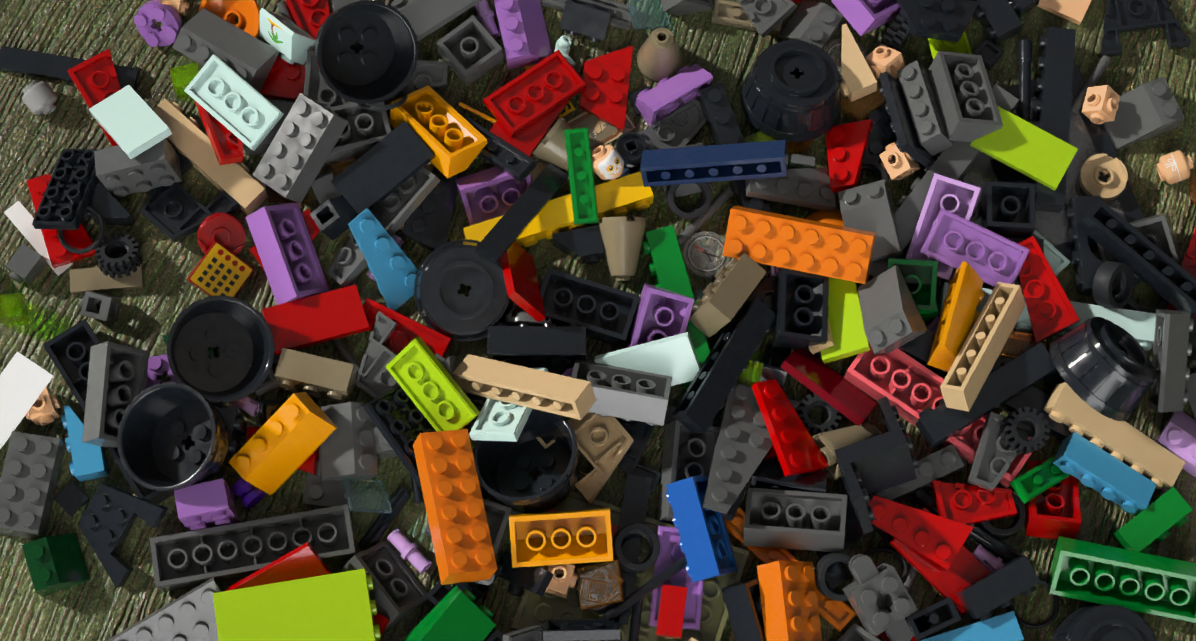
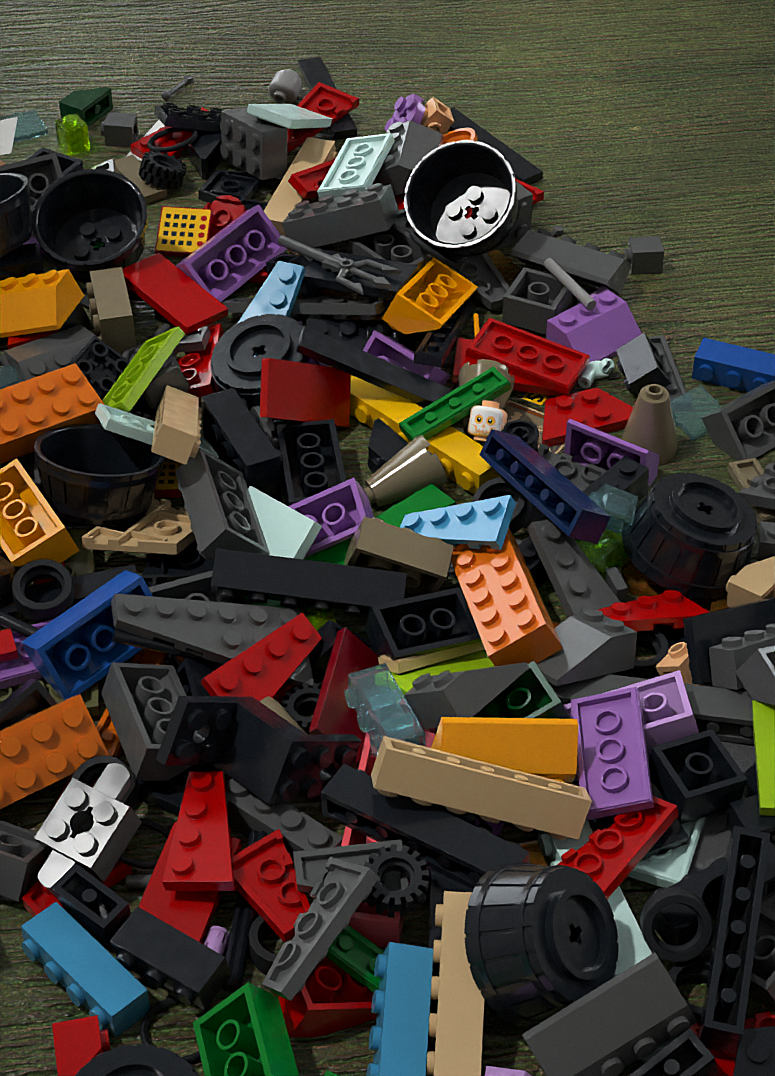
camera: 65 degrees right, 30 degrees down
none -> dark grey wing [262,856,379,1001]
none -> dark grey piece [278,235,402,296]
none -> clear light blue brick [344,663,425,757]
none -> wing [400,495,516,550]
none -> light grey bar [544,258,596,310]
none -> clear light blue brick [589,484,638,534]

